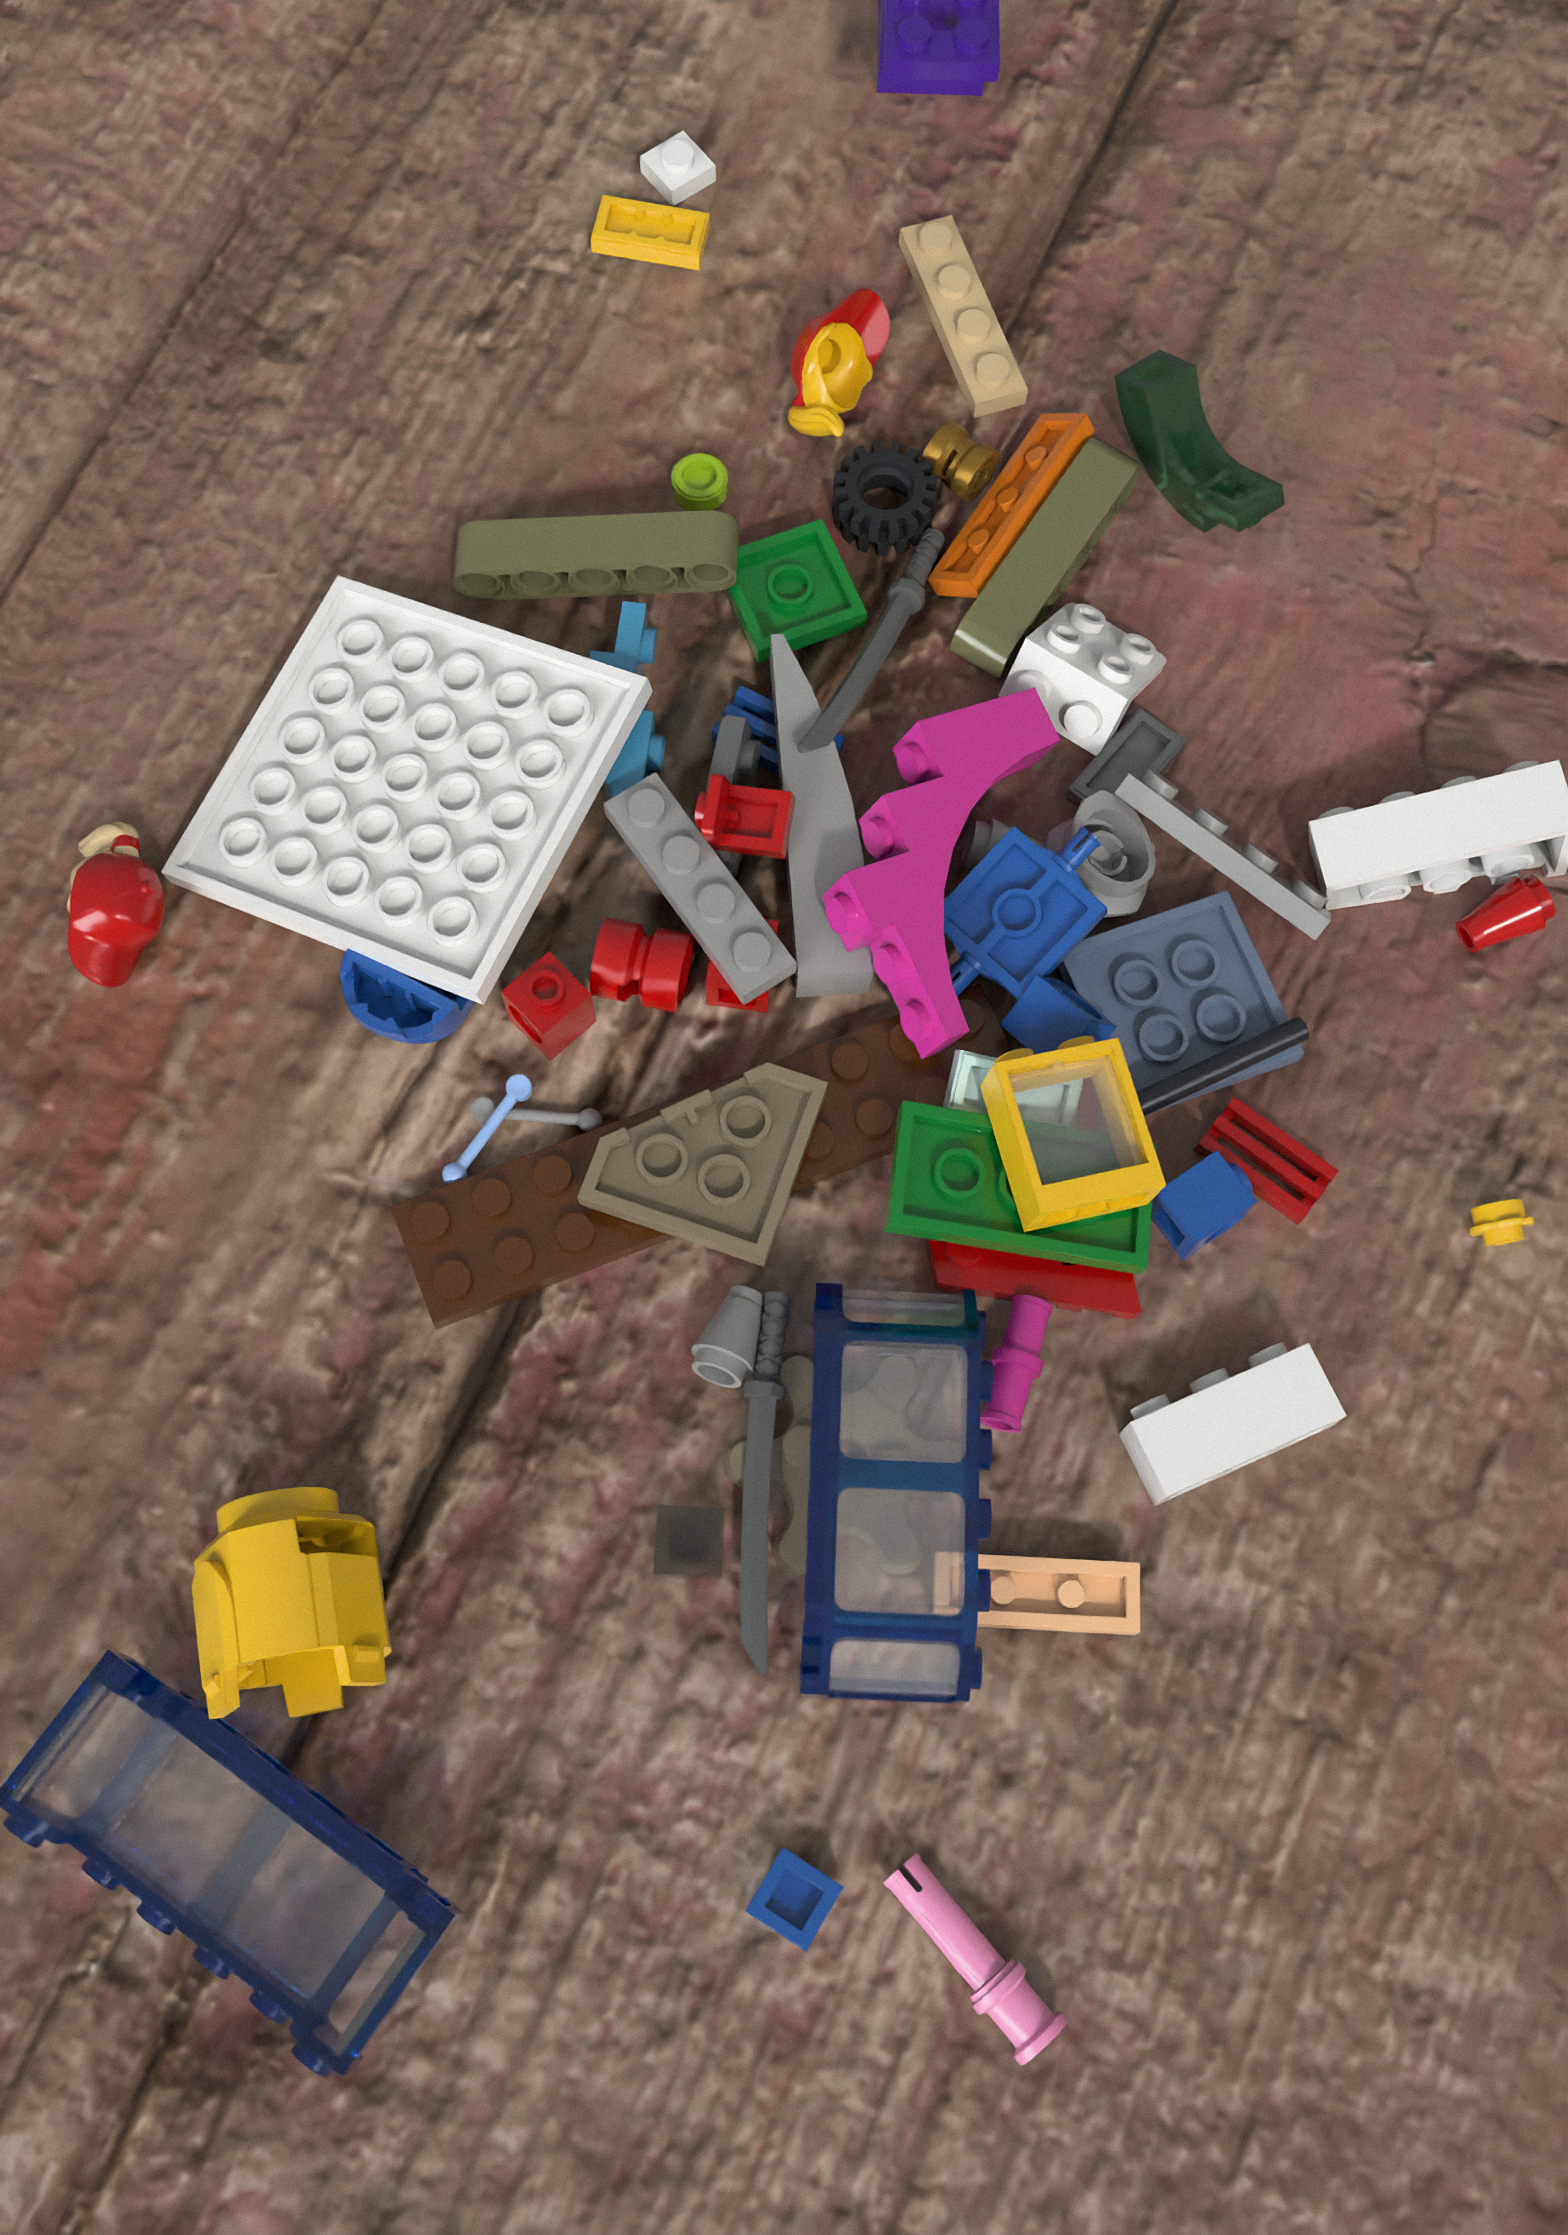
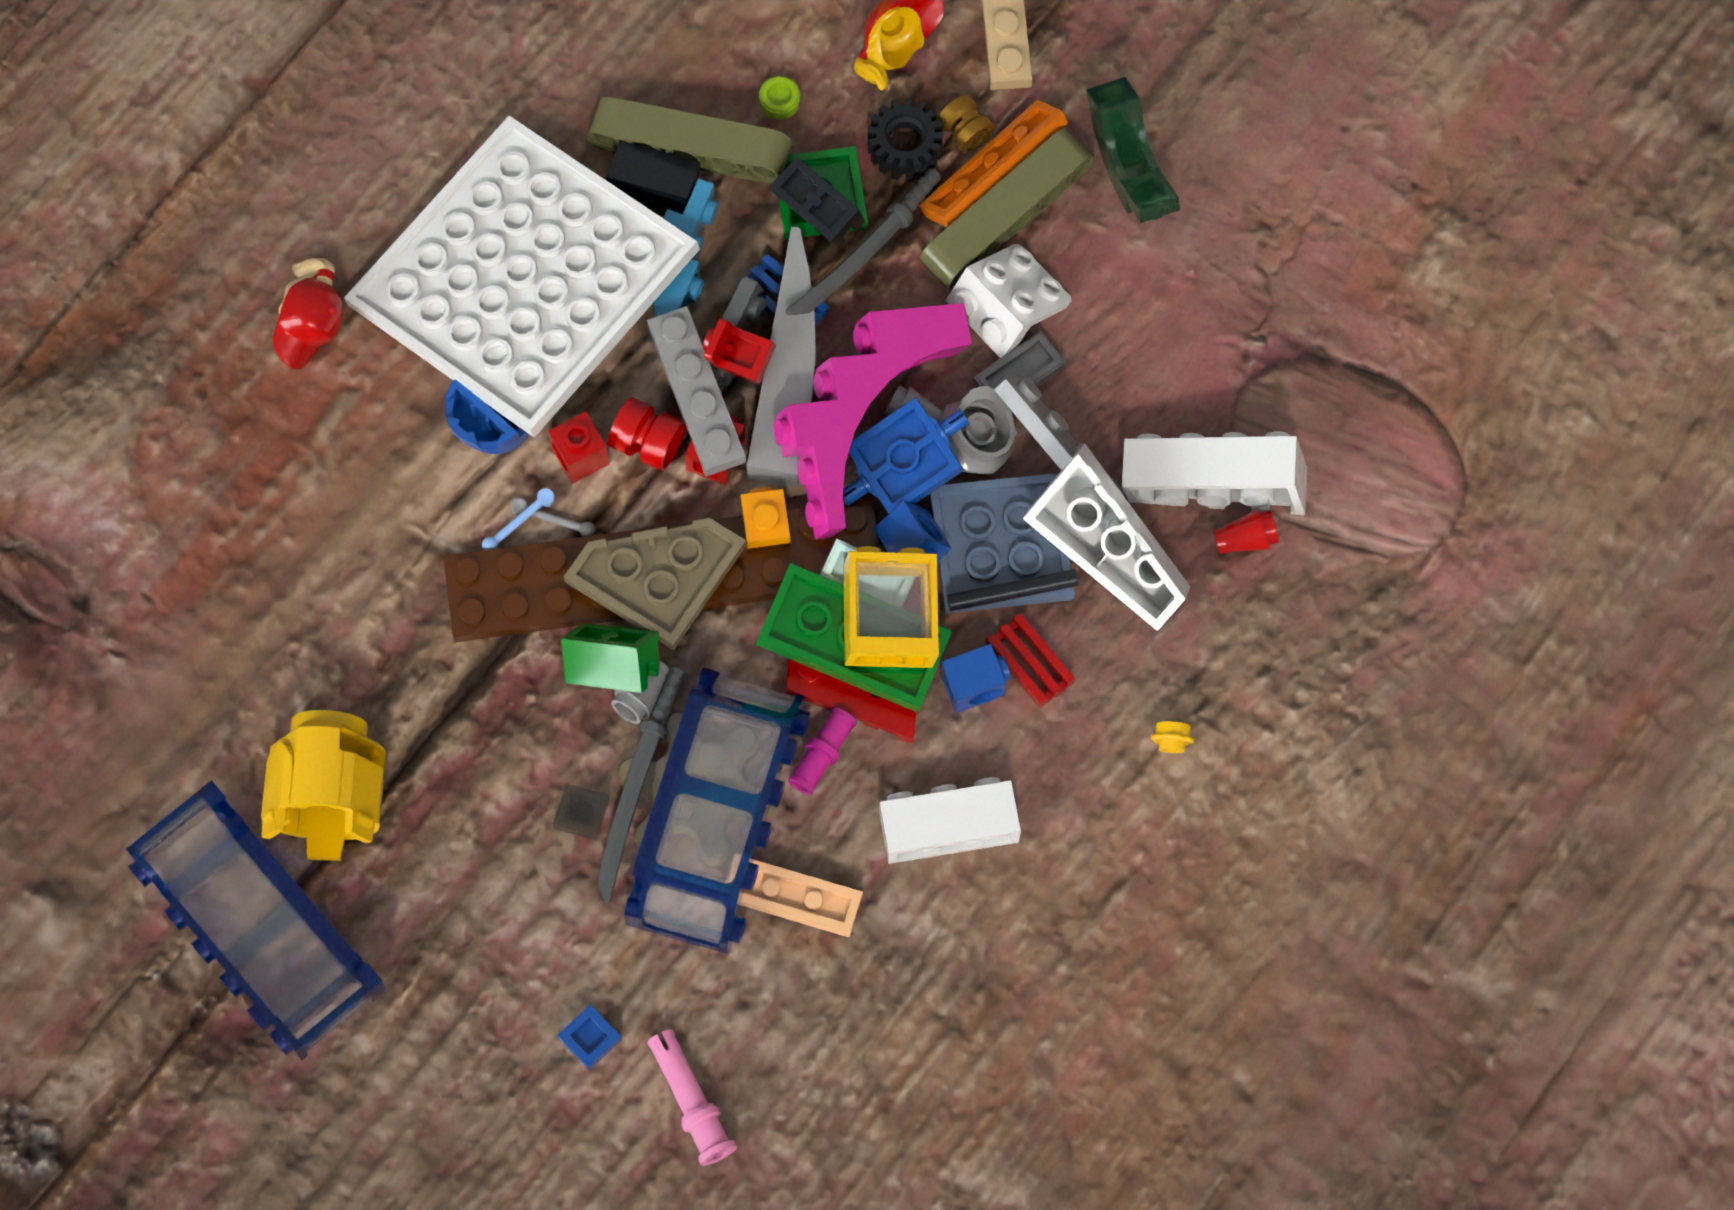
camera: 15 degrees right, 0 degrees up
none -> hinge [561,623,660,693]
none -> black hinge [606,141,701,216]
none -> light orange bracket [740,487,790,549]
none -> black hinge [769,157,865,246]
none -> white wedge [1023,443,1191,631]

